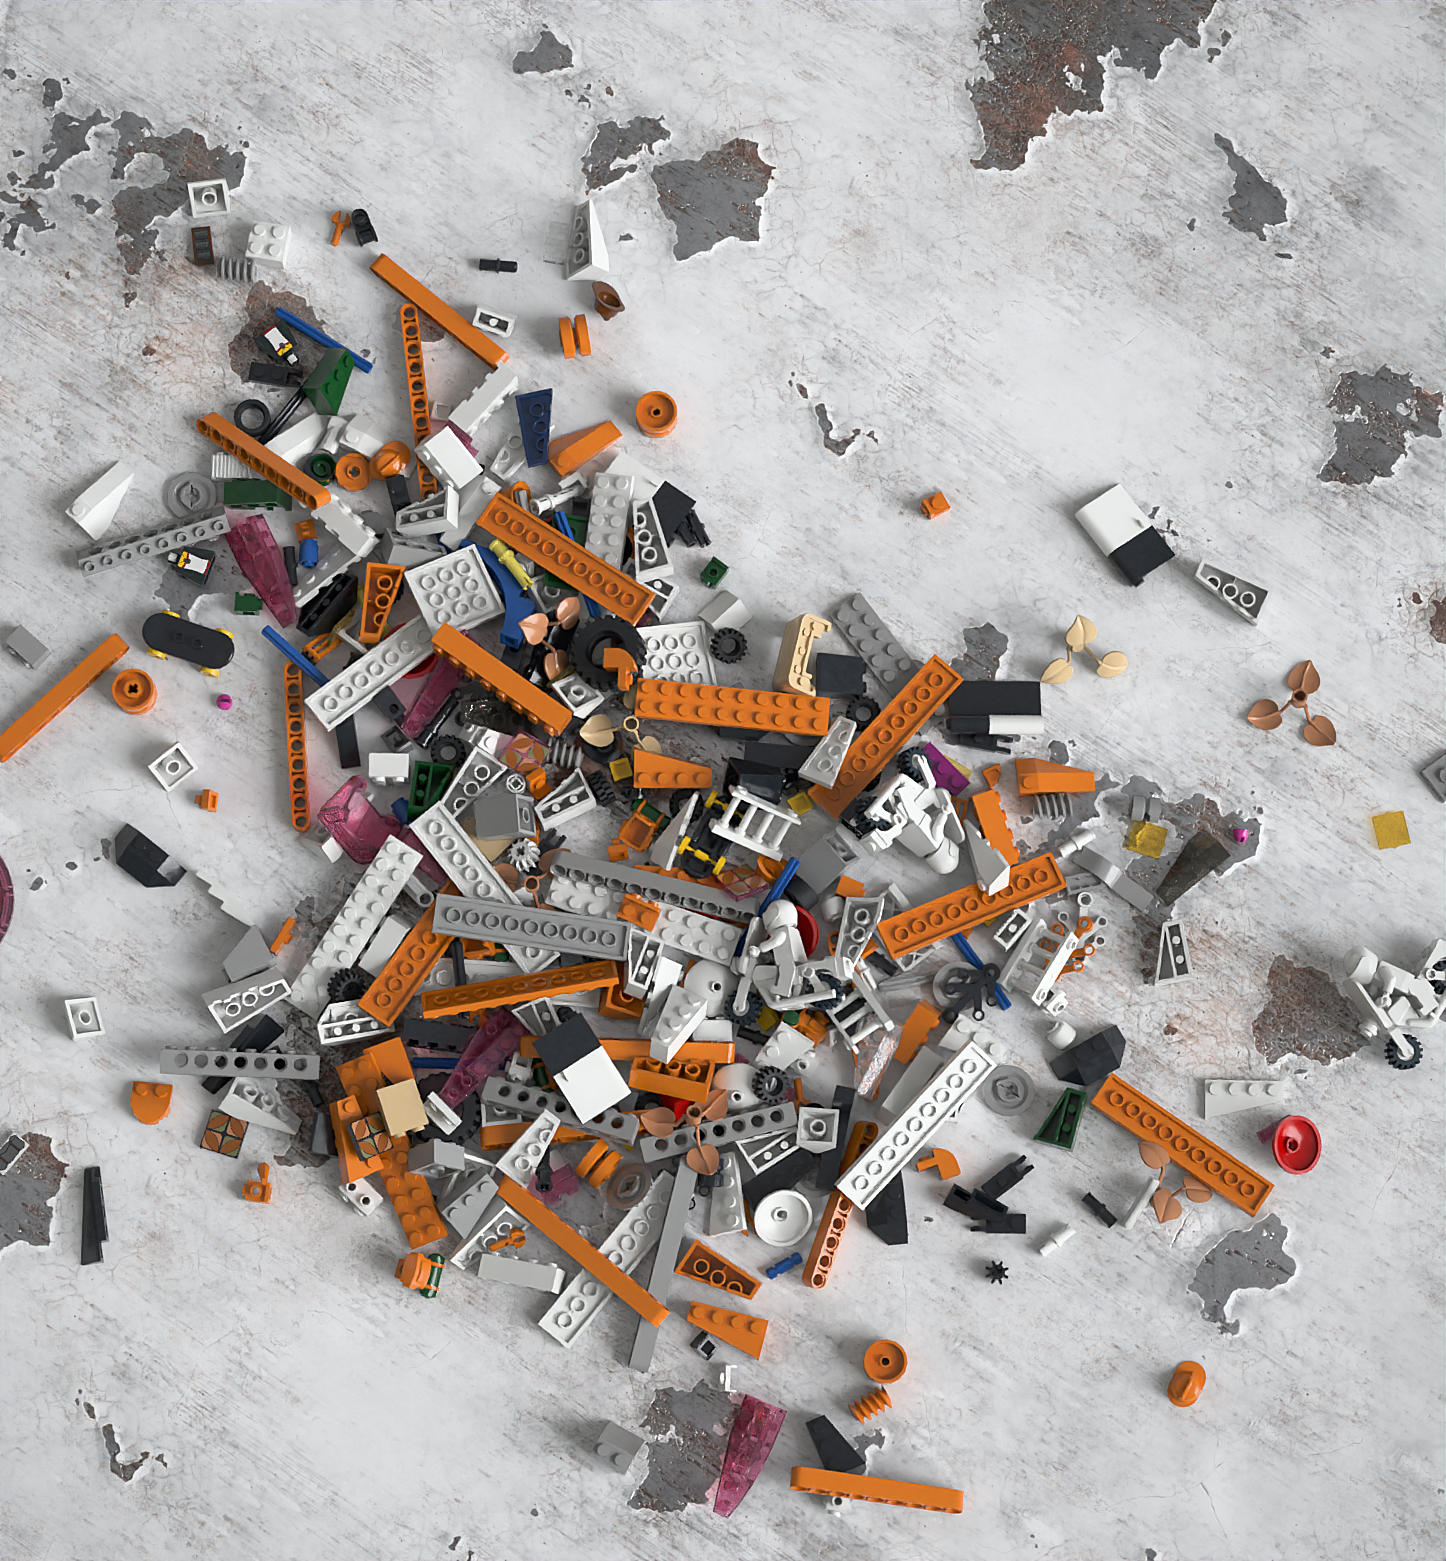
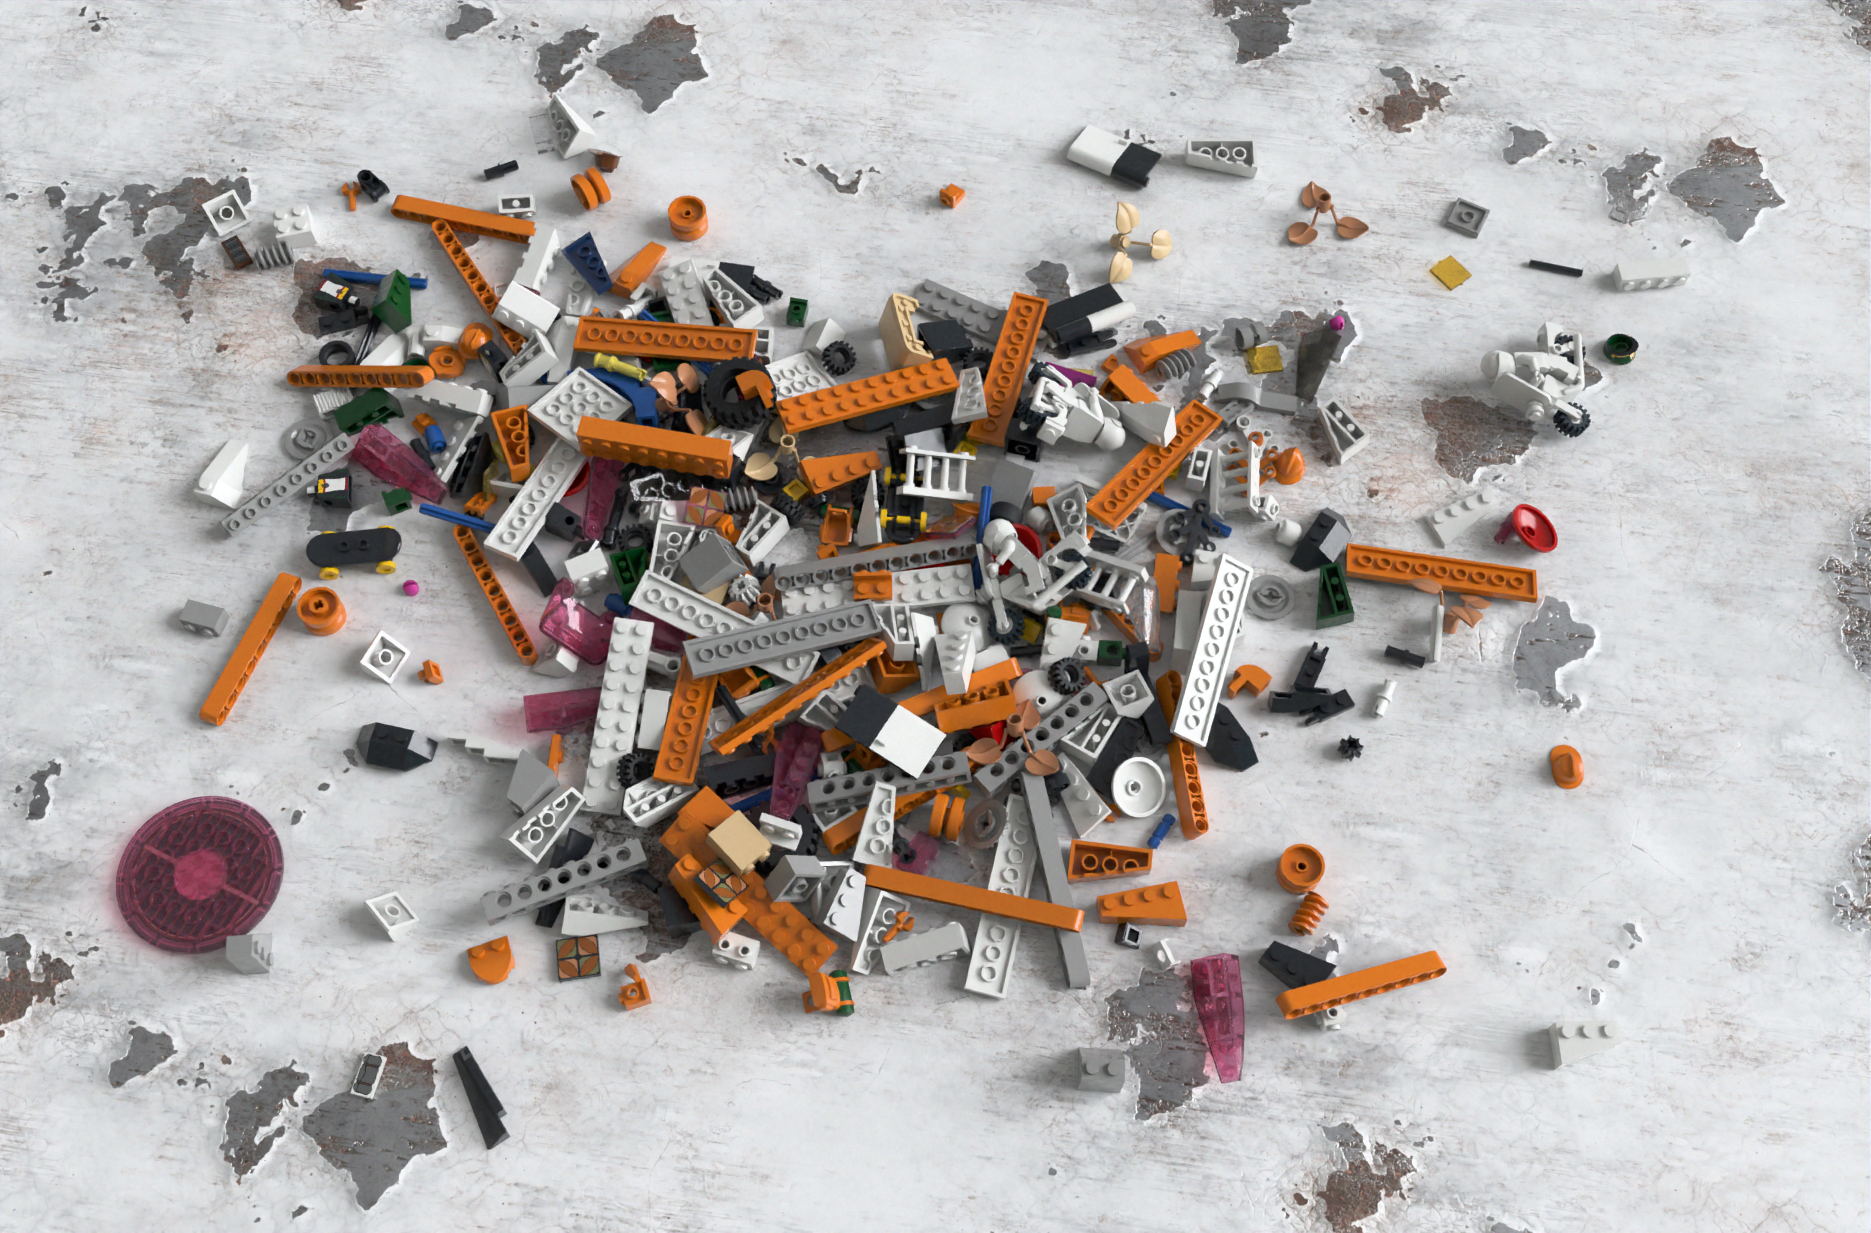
camera: 25 degrees left, 15 degrees down
none -> clear pink wedge [523,686,644,733]
none -> dark green brick [1097,640,1125,667]
none -> orange piece [1272,447,1305,485]

